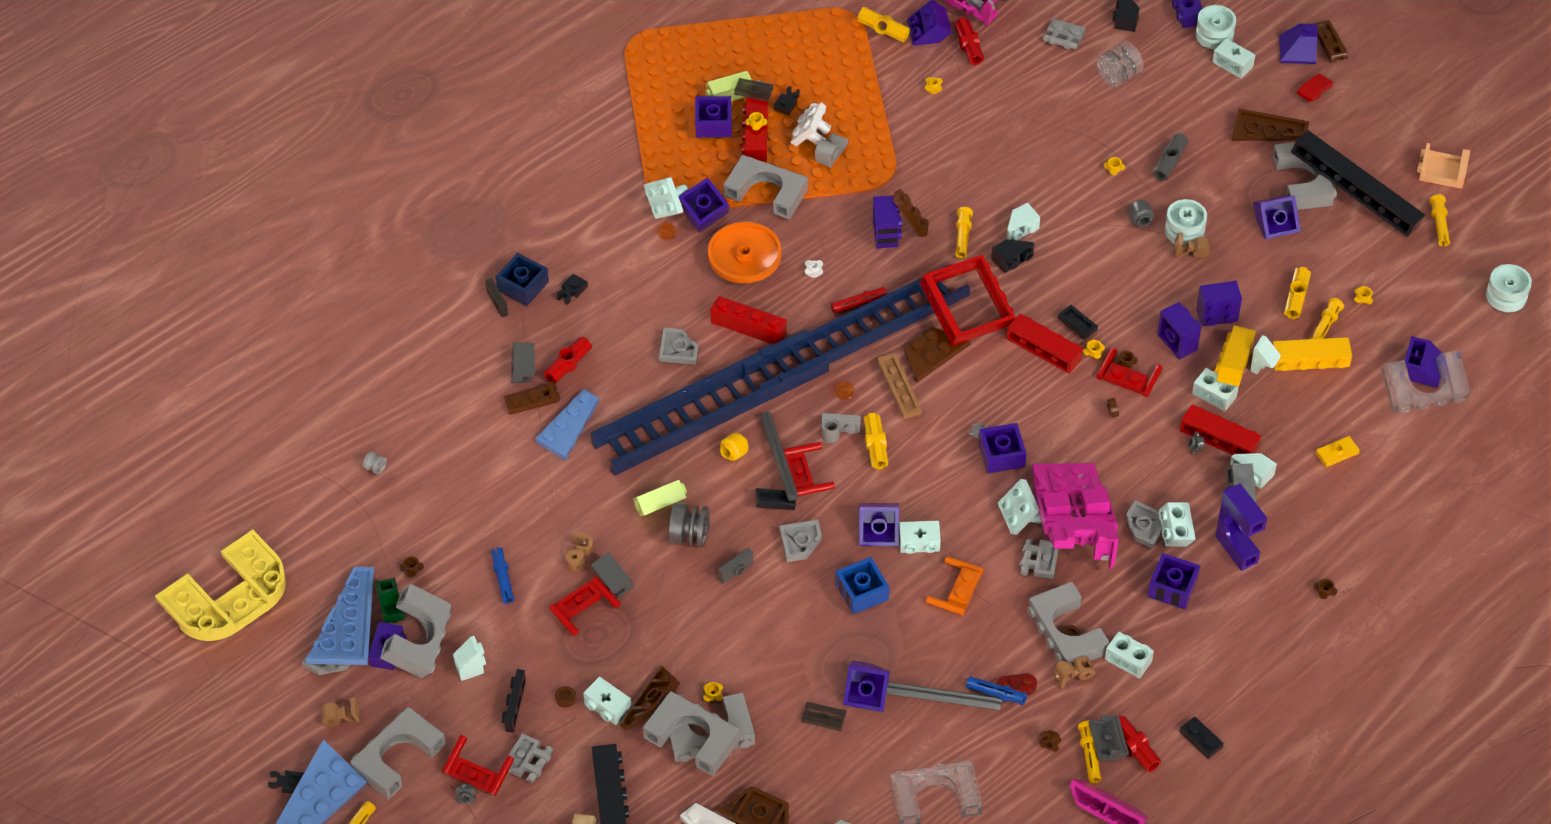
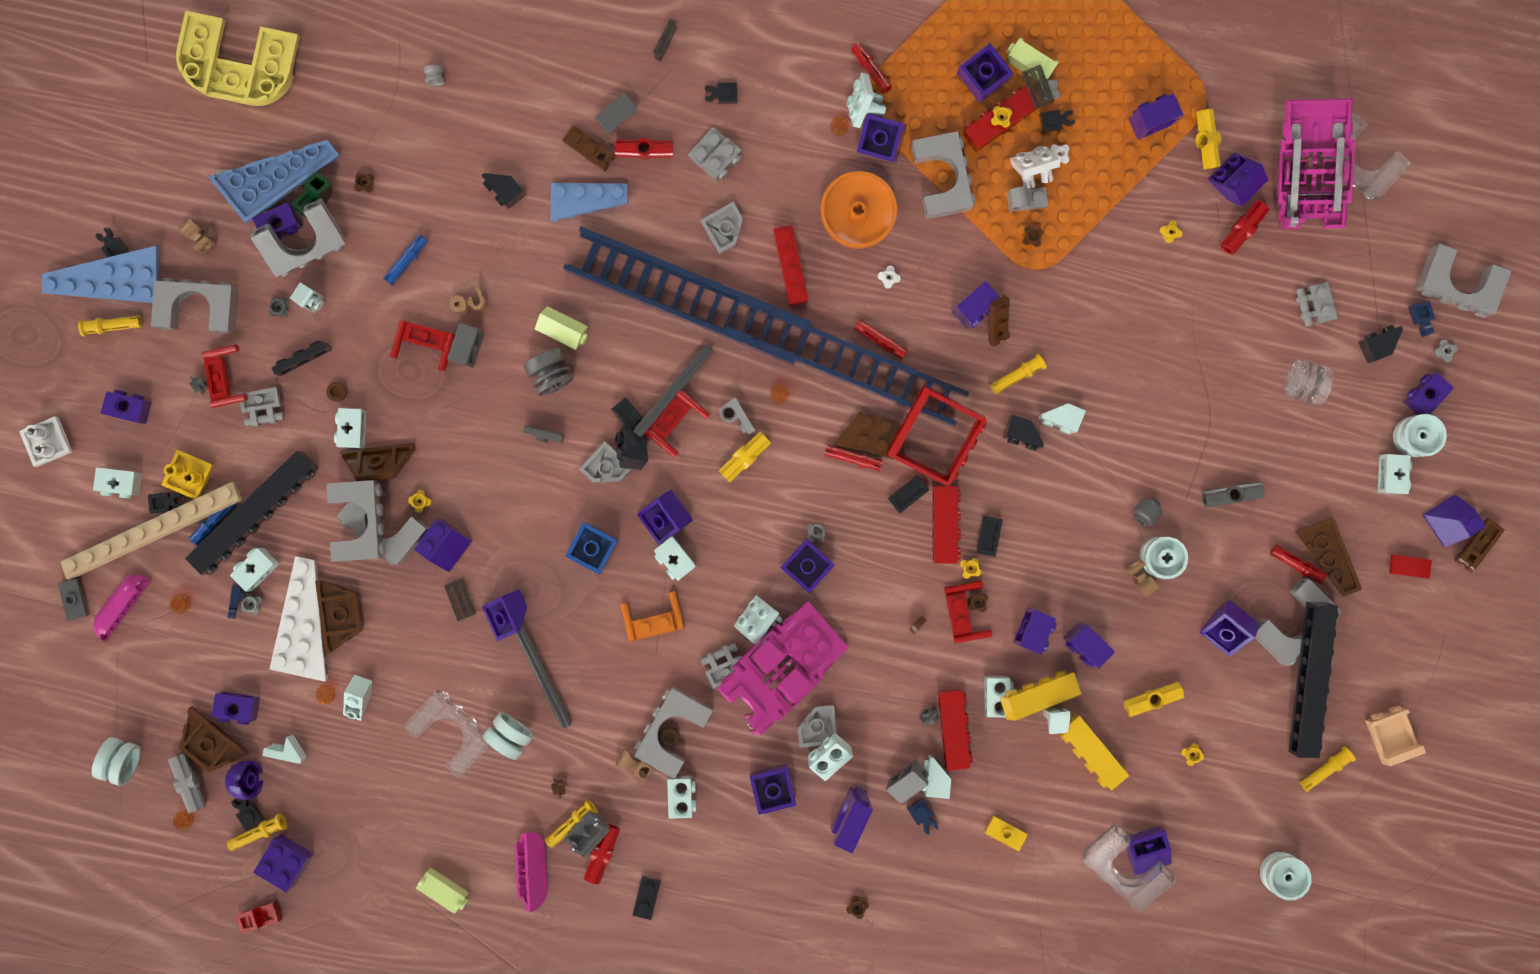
camera: 45 degrees right, 35 degrees up
dark blue brick [495,252,549,306] -> none
yellow head [720,433,749,461] -> none
medium nougat plate [877,353,922,420] -> none
blue pin [966,676,1027,706] -> none
clear red plate [997,673,1037,695] -> none
yellow plate [1103,157,1125,175] -> none
yellow pin [1310,298,1344,339] -> none
none -> dark grey plate [269,298,289,318]
none -> dark purple slope [414,518,472,572]
none -> black slope [481,173,526,209]
none -> light aqua wheel [483,712,534,760]
none -> black slope [615,425,648,470]
none -> light grey plate [688,127,742,182]
none -> red pin [824,444,883,472]
none -> red pin [851,42,892,94]
none -> black plate [888,475,929,514]
none -> dark blue plate [907,797,938,835]
none -> reddish brown plate [1022,226,1043,247]
none -> dark purple brick [1129,93,1184,140]
none -> red pin [1270,544,1327,584]

